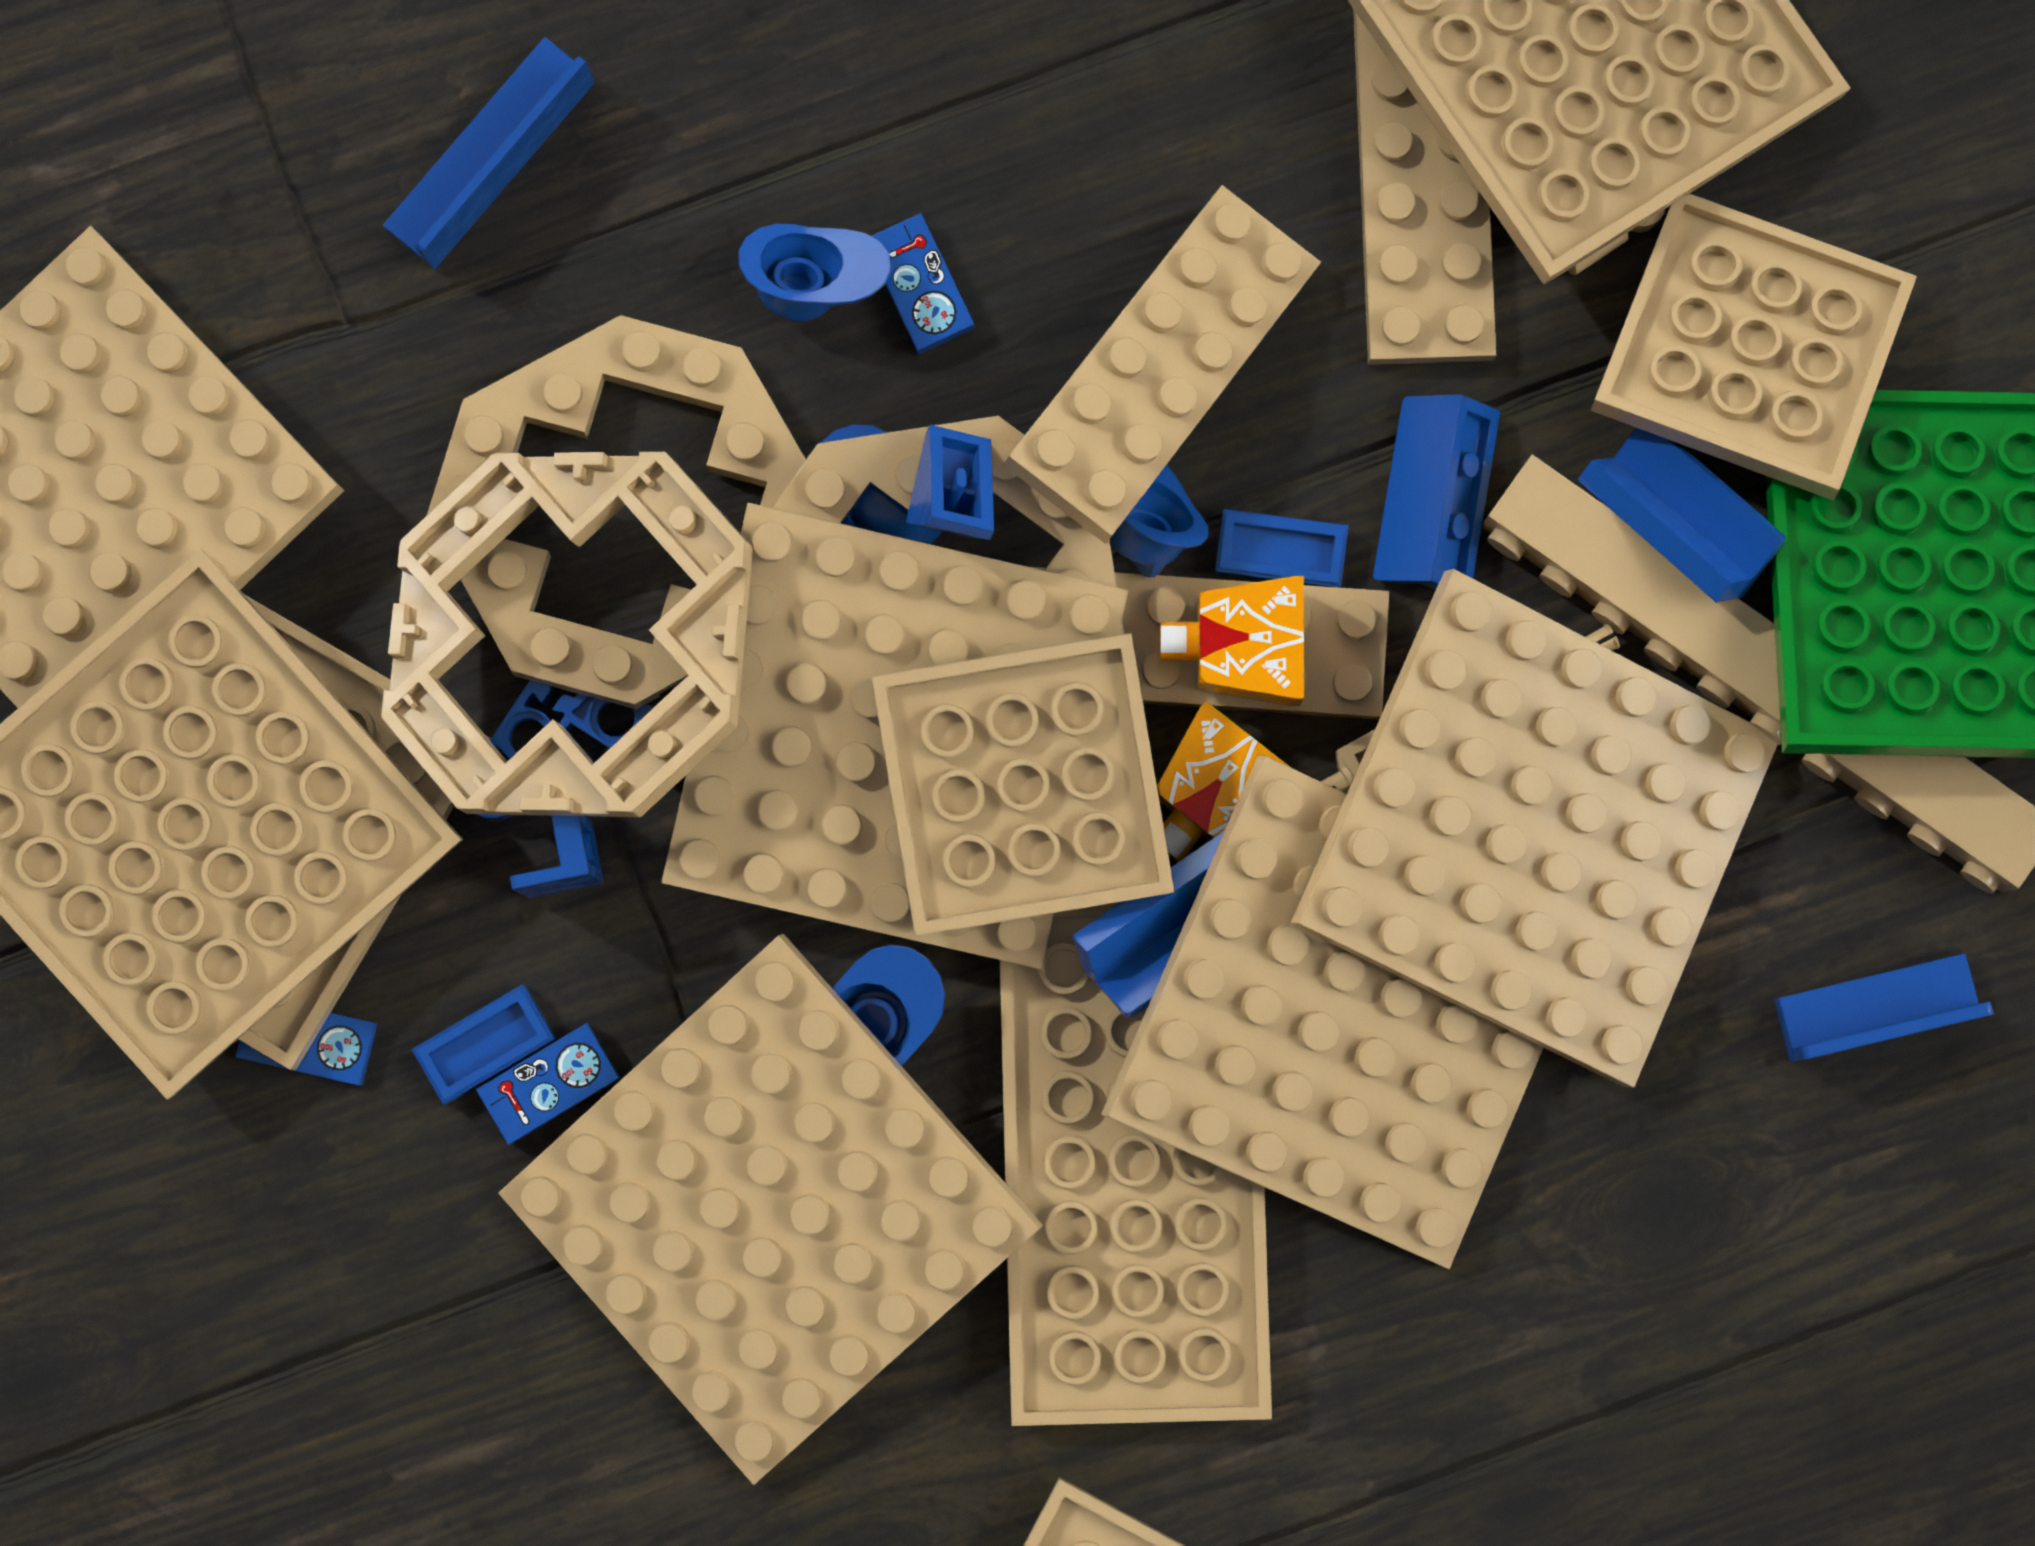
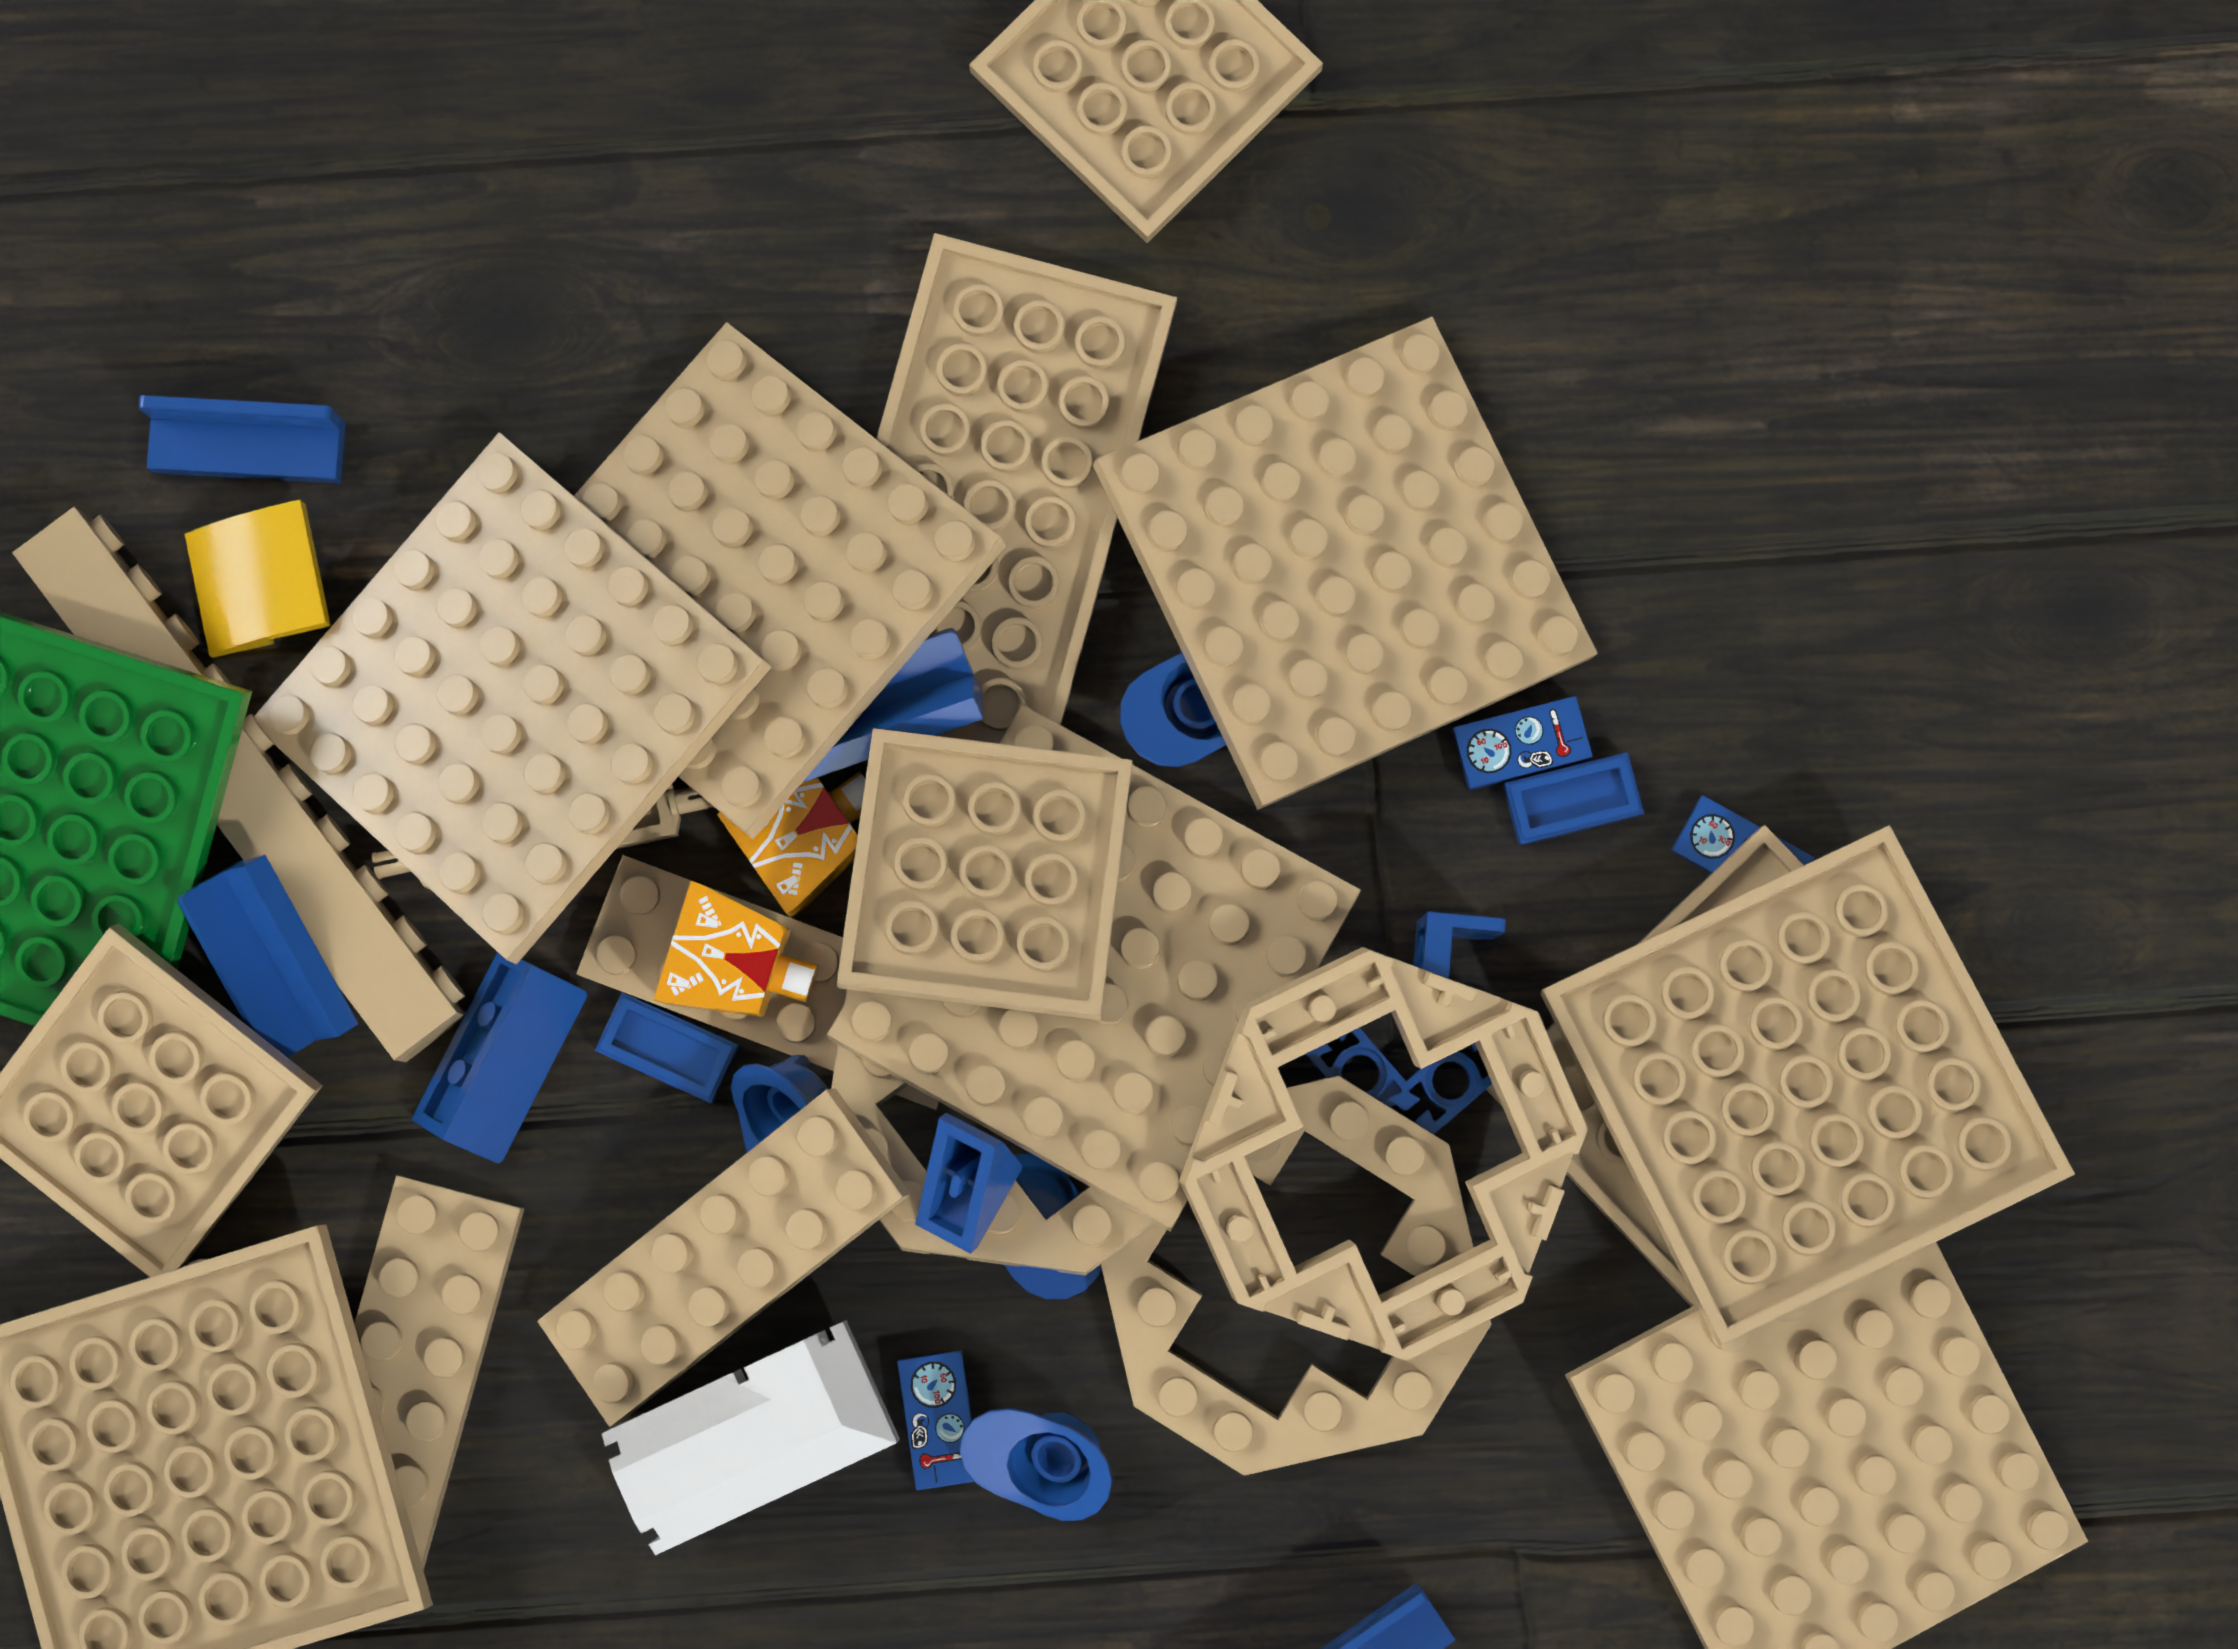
camera: 170 degrees left, 0 degrees up
none -> yellow slope [185,499,331,658]
none -> white brick [602,1320,900,1555]

